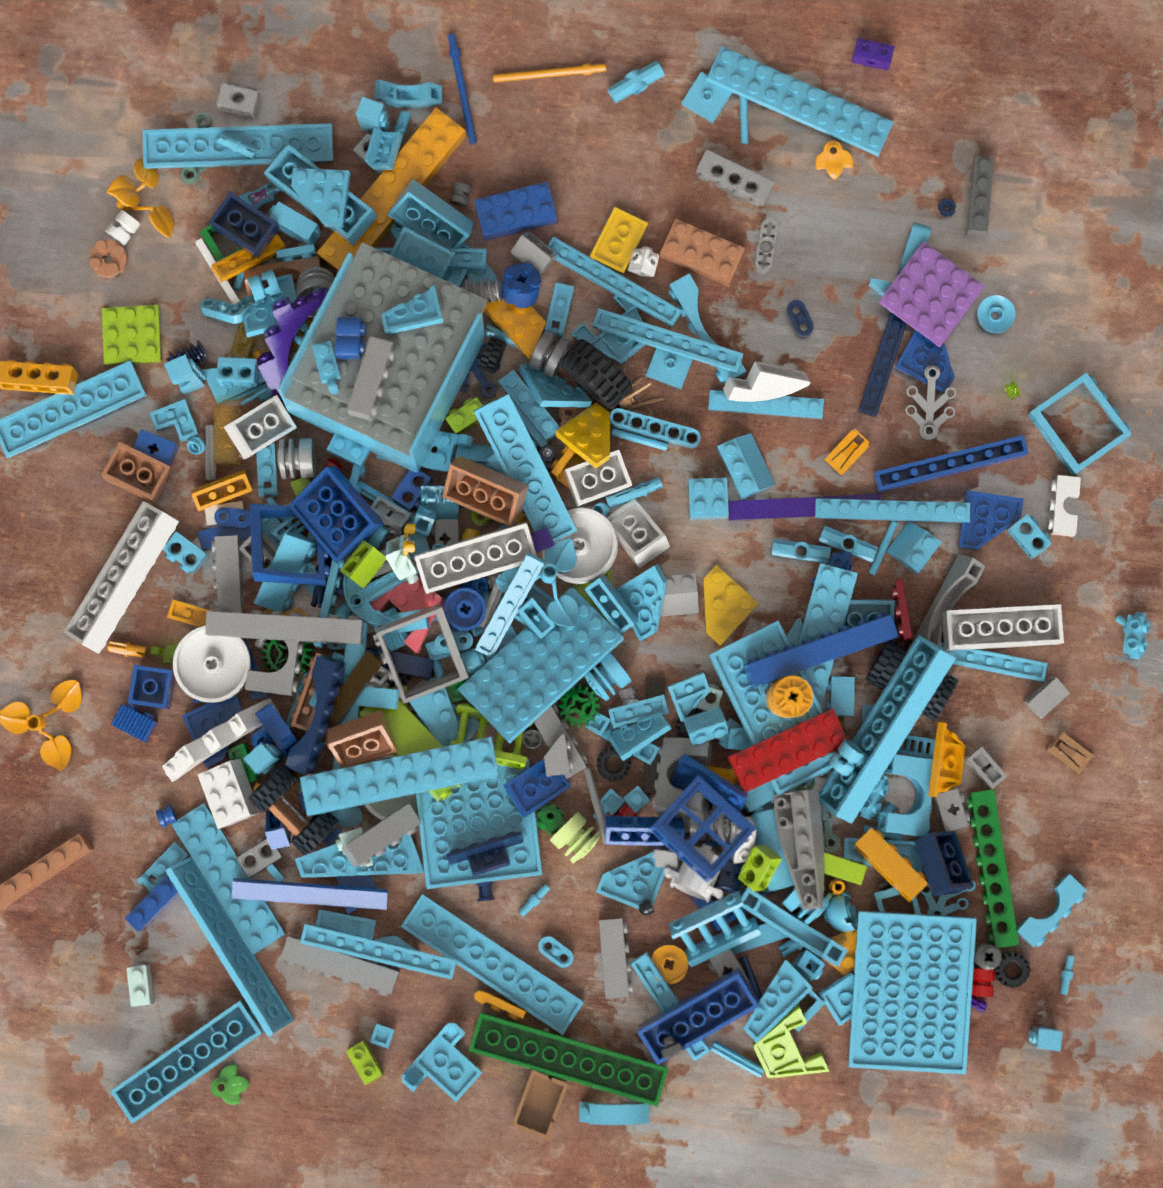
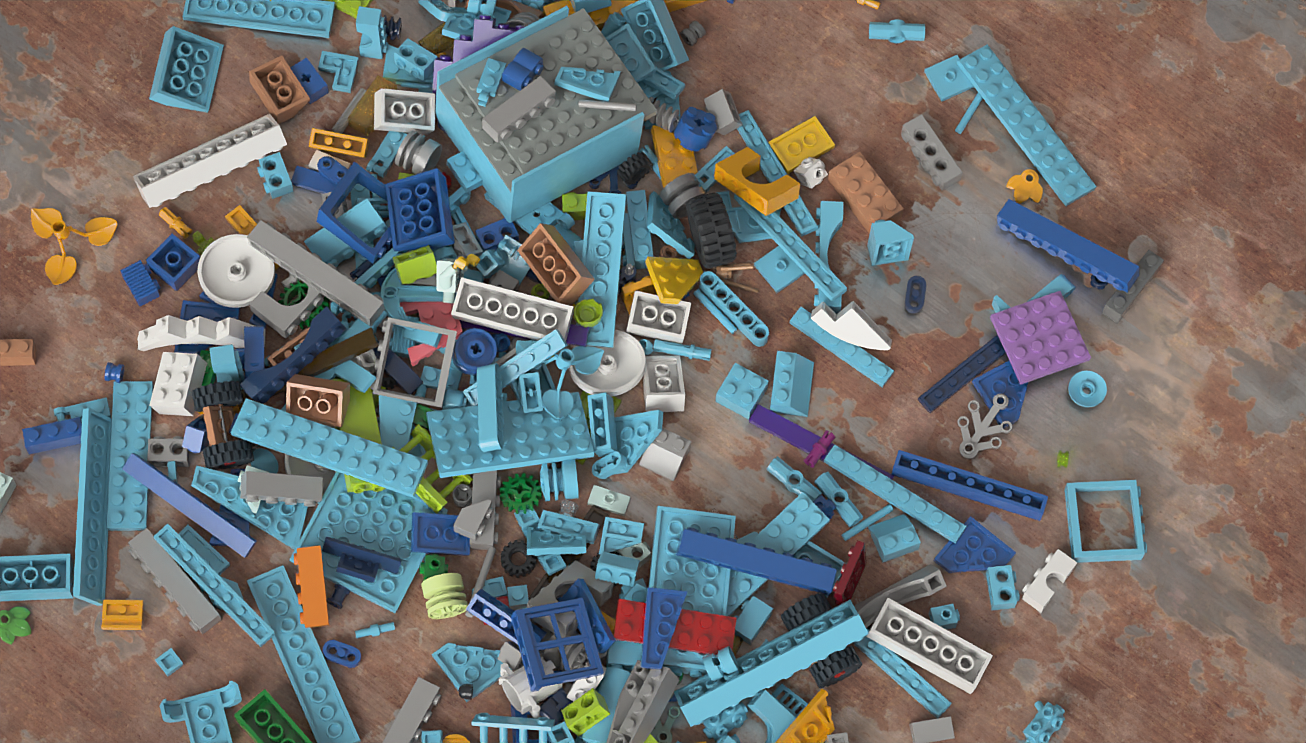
camera: 20 degrees right, 15 degrees down
medium azure plate [187,436,206,455] -> none
light grey brick [212,535,244,613] -> none
lime brick [346,1040,384,1085] -> none
medium azure plate [435,631,473,653] -> none
blue brick [474,182,557,241] -> none
light orange hinge [474,990,527,1020] -> none
medium azure plate [538,936,574,968] -> none
yellow plate [703,565,759,646] -> none
light grey beam [755,218,778,274] -> none
light orange wheel [765,676,813,718] -> none
light orange piece [824,429,869,476] -> none
dark purple brick [852,38,894,71] -> none
none -> light orange plate [101,600,144,630]
none -> medium azure slope [149,26,224,112]
none -> orange brick [293,546,329,628]
none -> blue plate [323,640,361,668]
none -> medium azure beam [477,363,504,452]
none -> lime hair [573,299,603,327]
none -> light grey bar [579,100,637,111]
none -> light aqua plate [587,485,631,516]
none -> medium azure beam [592,451,627,479]
none -> medium azure cone [601,12,626,38]
none -> blue wing [641,587,688,670]
none -> light orange arch [714,147,800,216]
none -> magenta pin [804,430,836,468]
none -> medium azure slope [867,220,914,266]
none -> medium azure brick [929,604,960,630]
none -> blue brick [997,199,1139,293]

